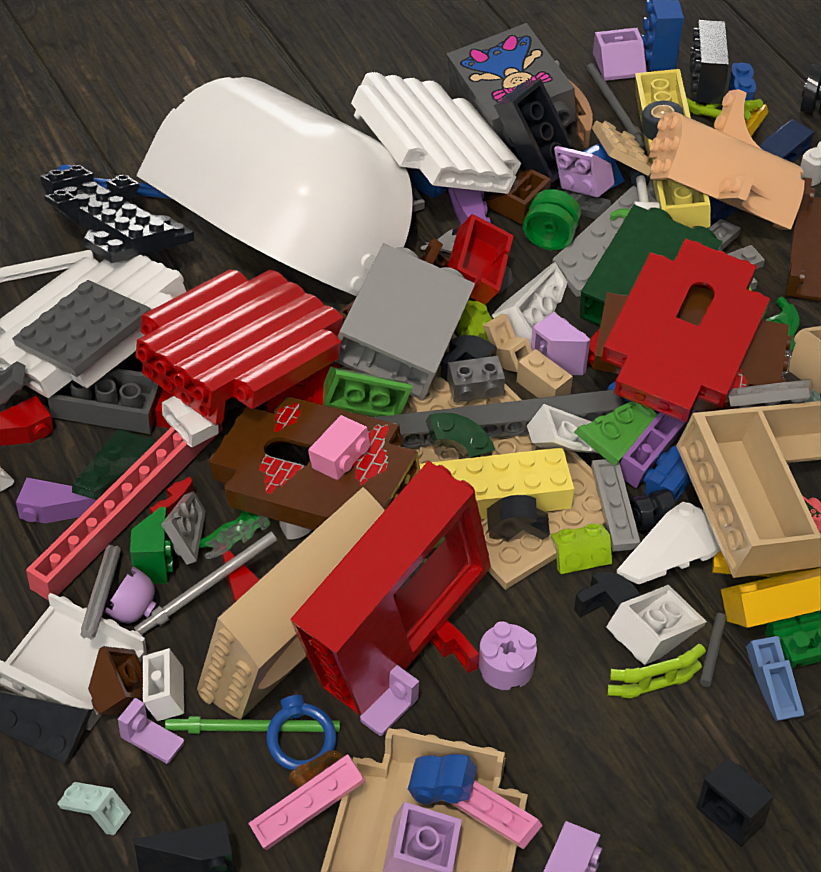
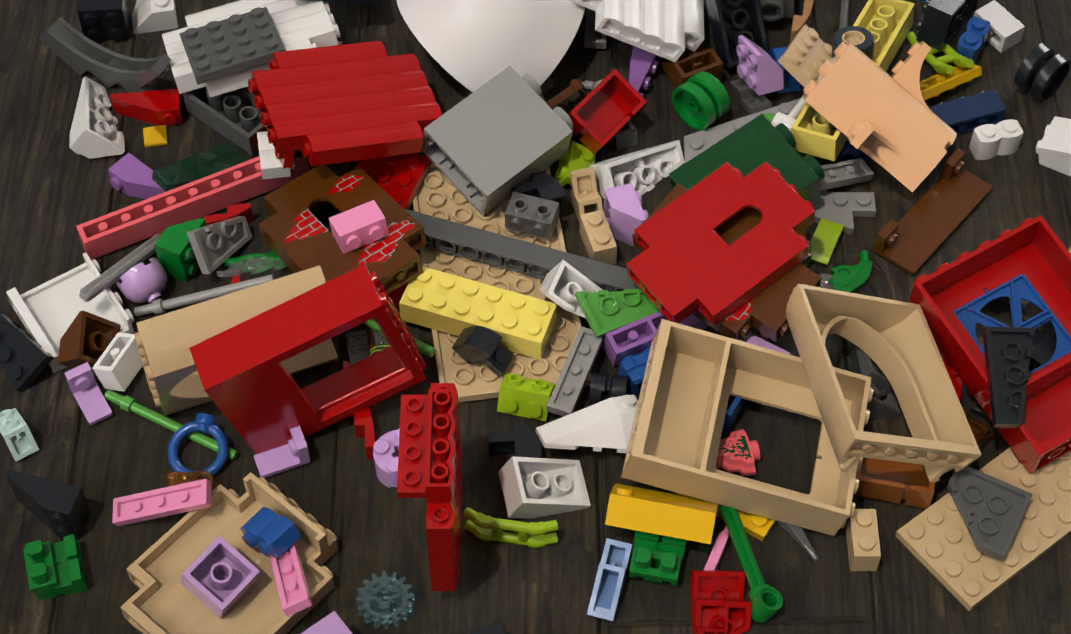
camera: 30 degrees right, 5 degrees up
bright green slope [323,367,412,417] -> none
dark green brick [426,412,496,459] -> none
dark grey bar [700,613,727,687] -> none
light grey plate [729,379,813,408] -> none
none -> yellow slope [143,125,168,148]
none -> clear light blue gear [356,571,415,630]
none -> red panel [397,383,462,591]
none -> white brick [973,0,1025,53]

